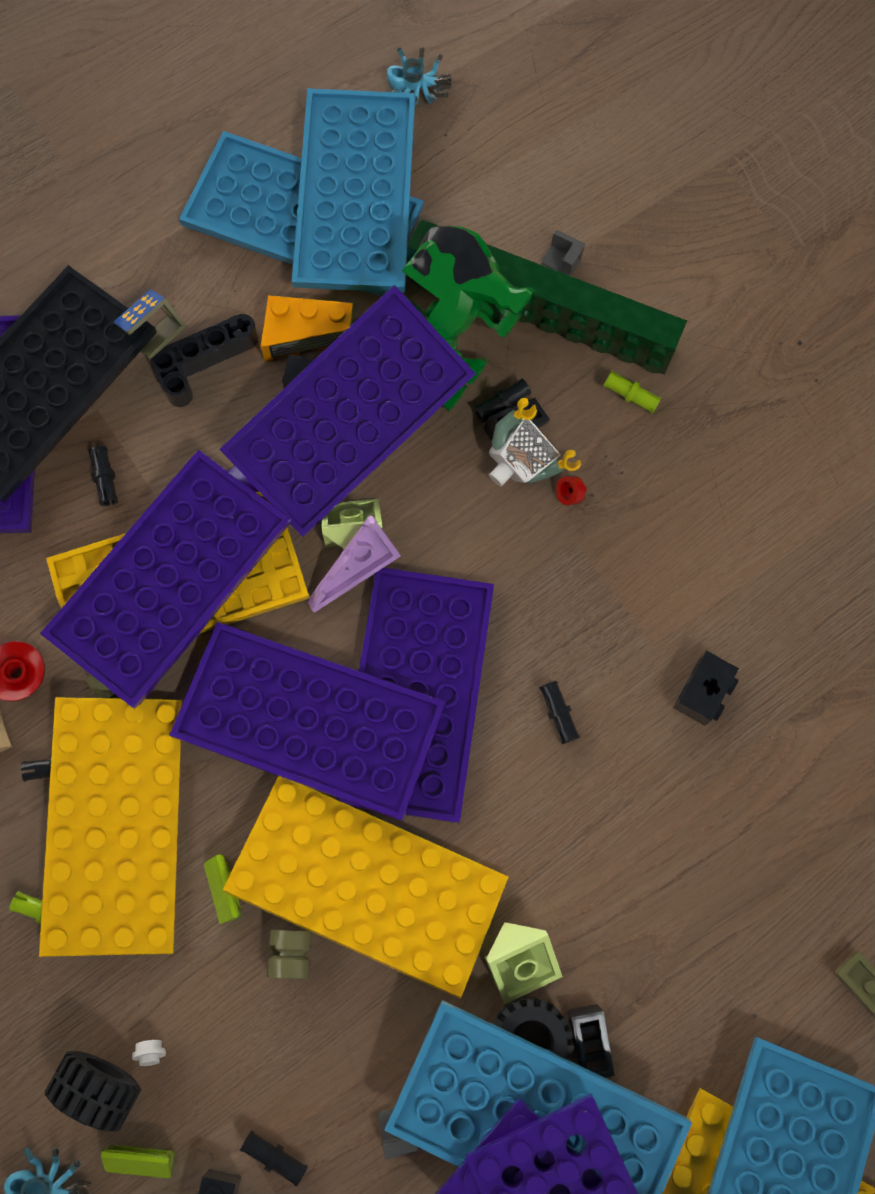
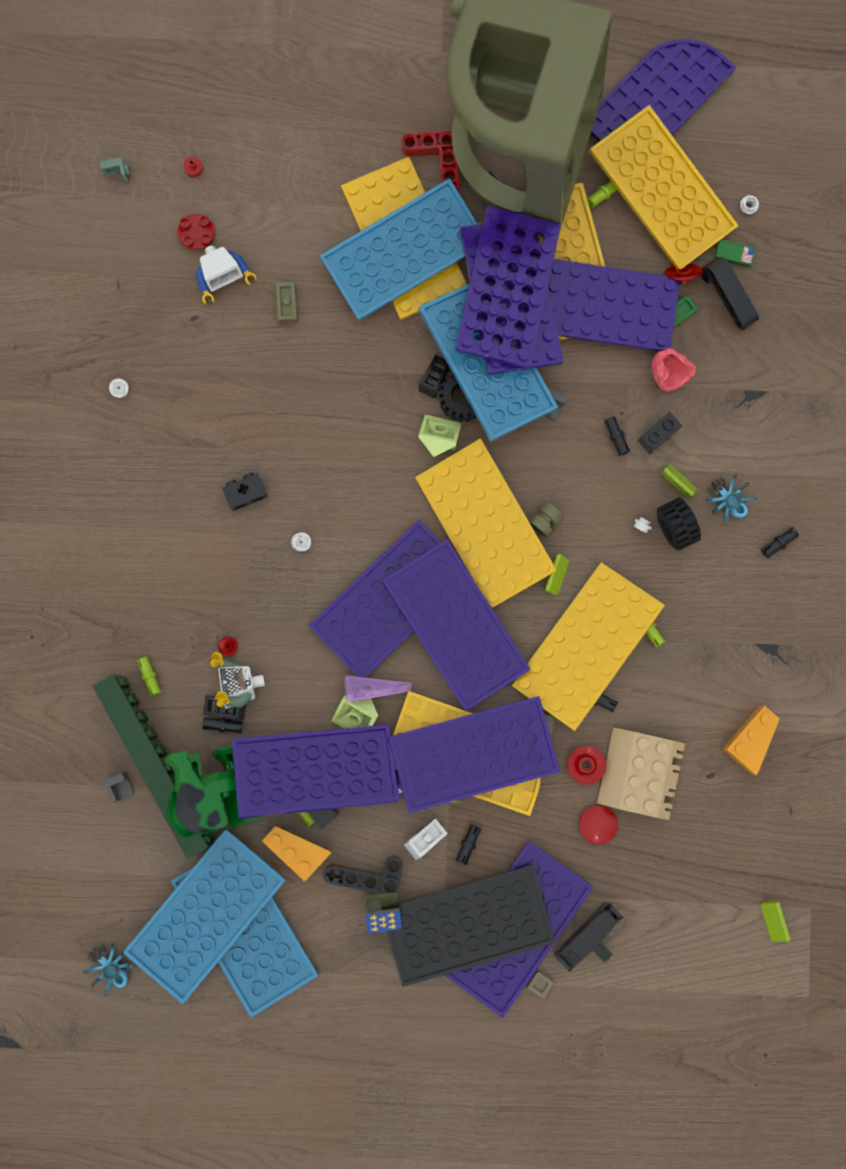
camera: 140 degrees left, 10 degrees up
black pin [539,681,580,745] -> none
none -> white tile [291,532,311,552]
none -> white plate [403,818,448,860]

